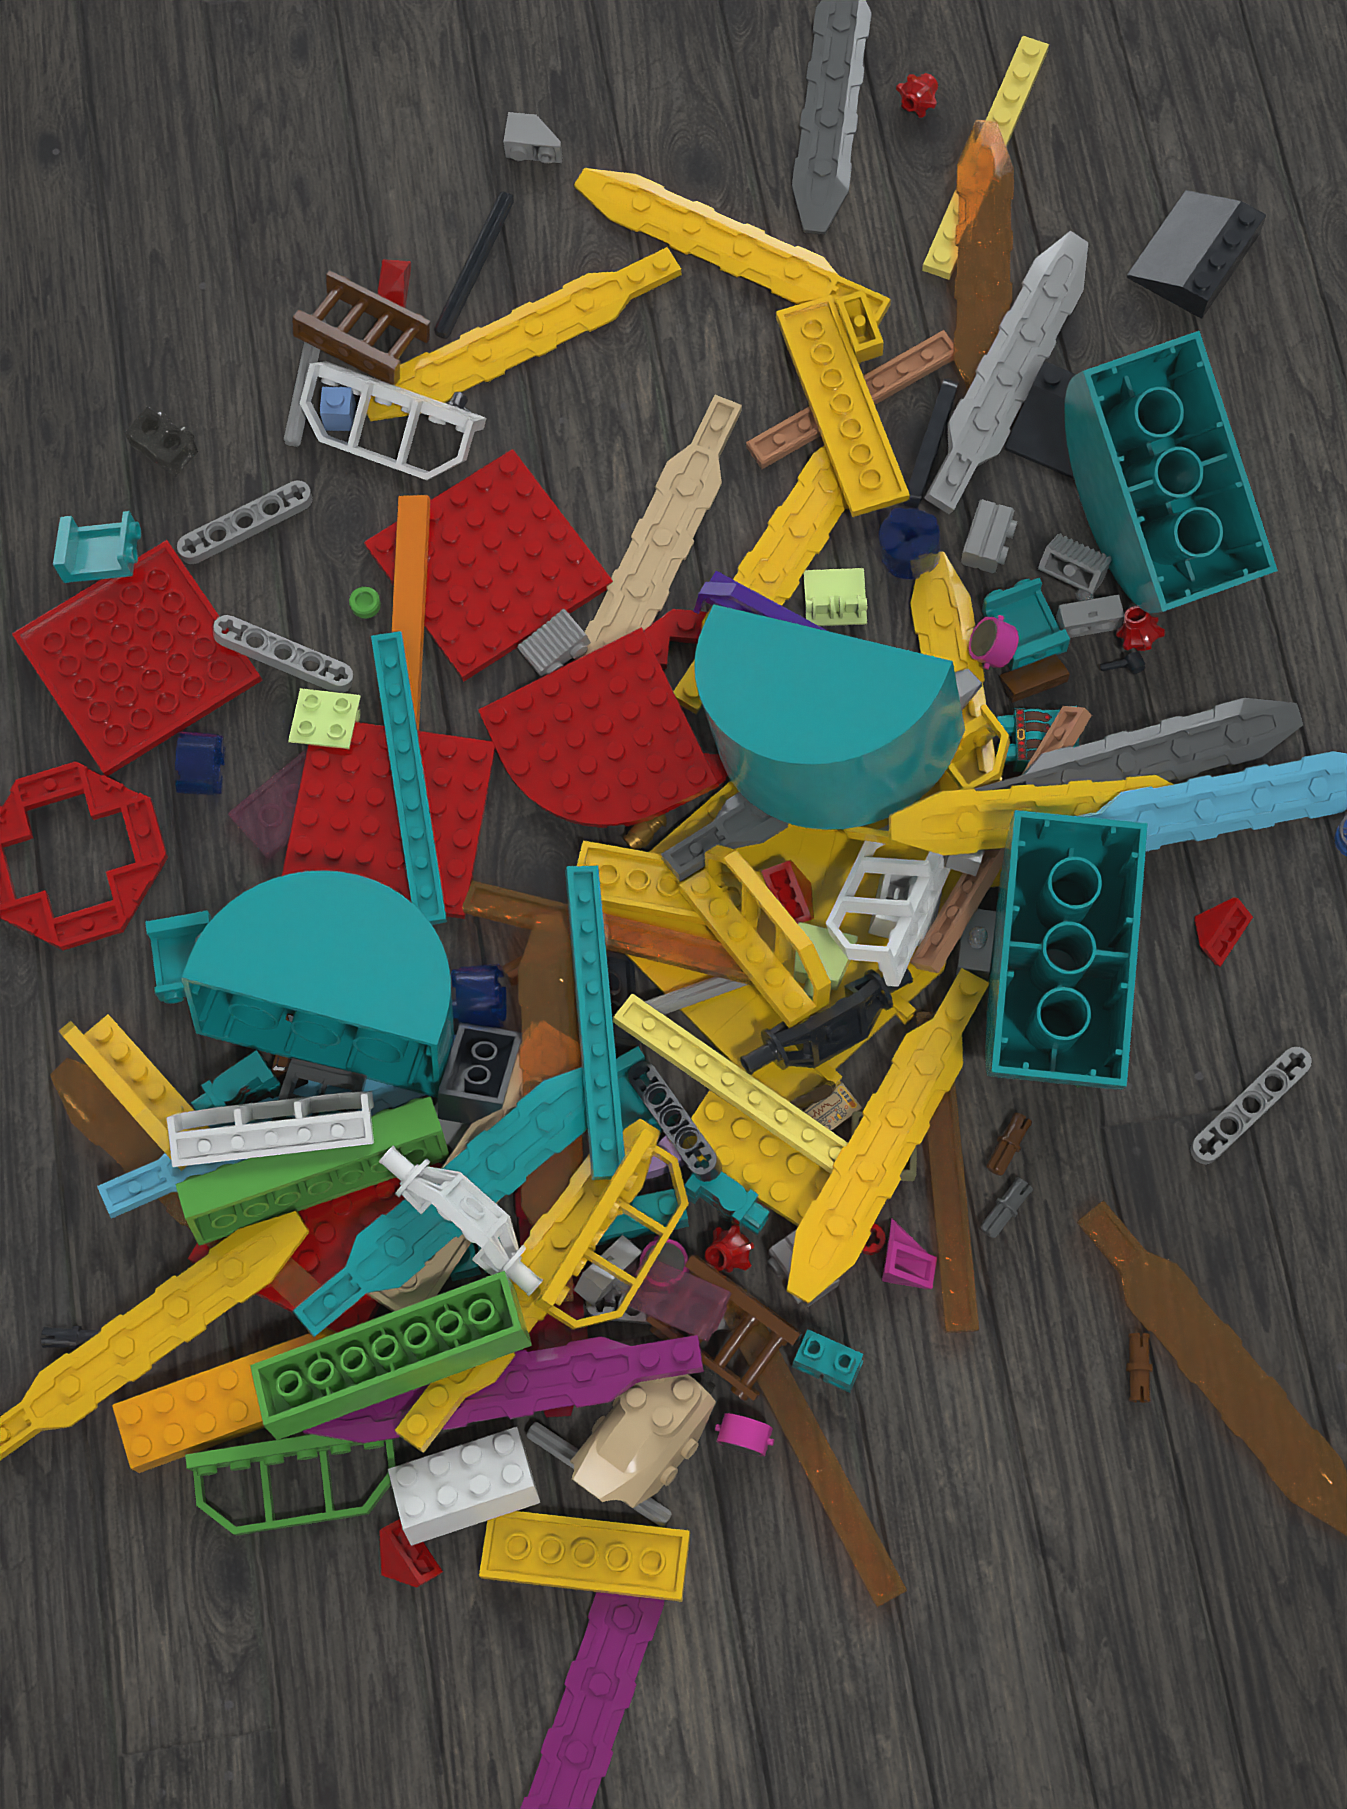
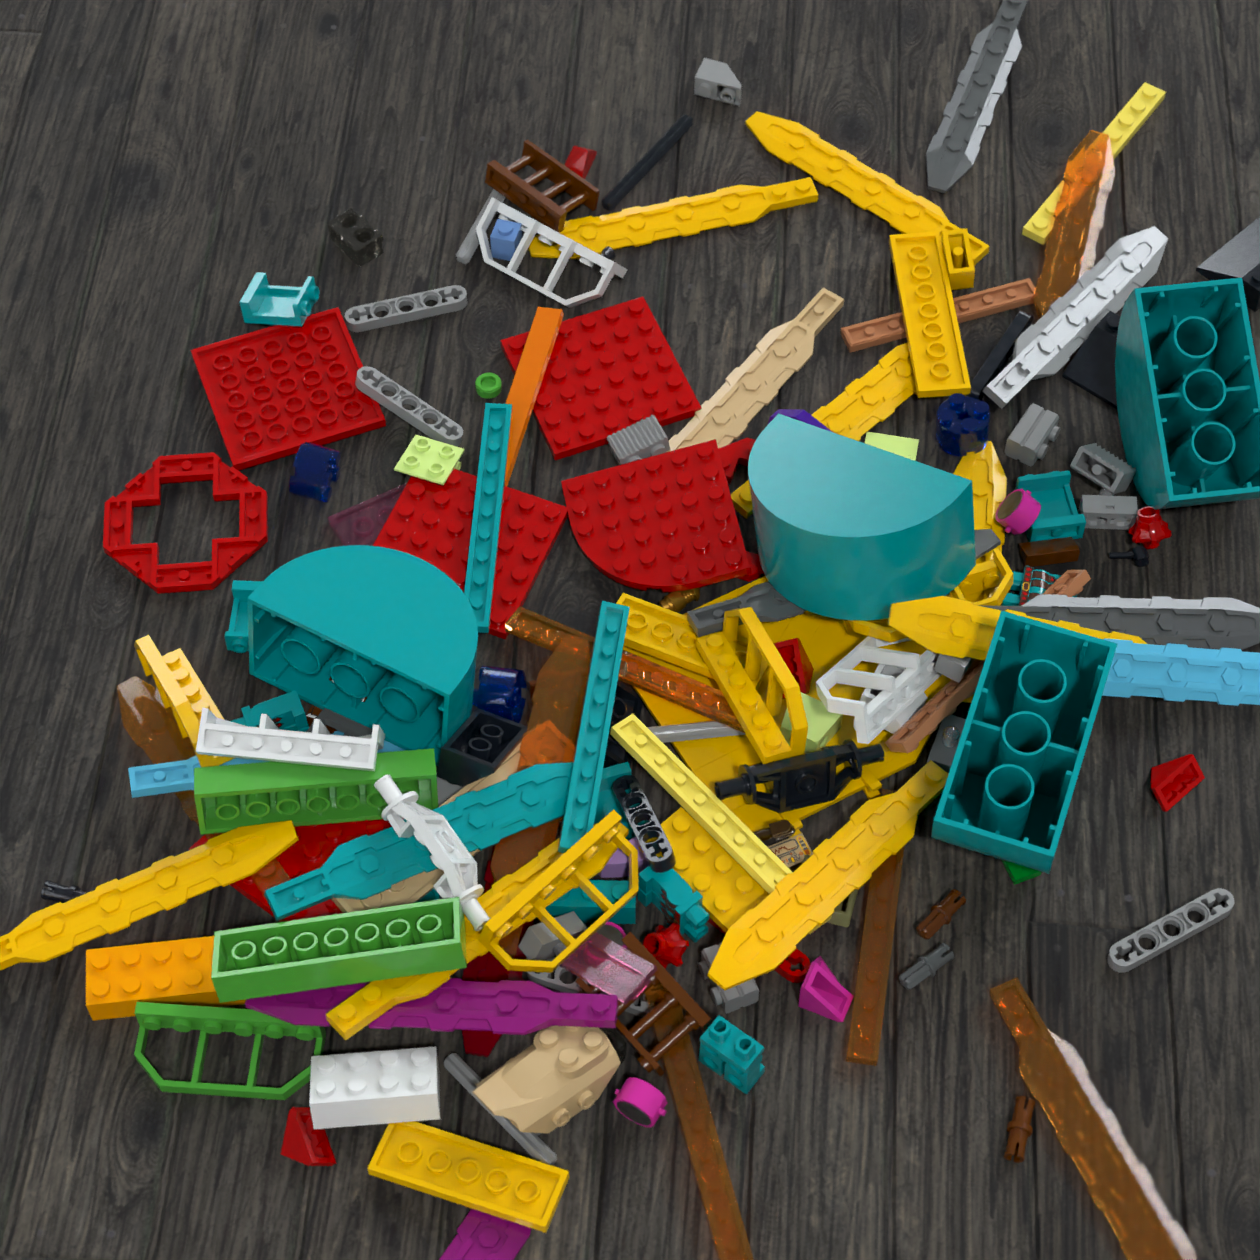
camera: 10 degrees right, 15 degrees down
red rock [896,73,938,118] -> none

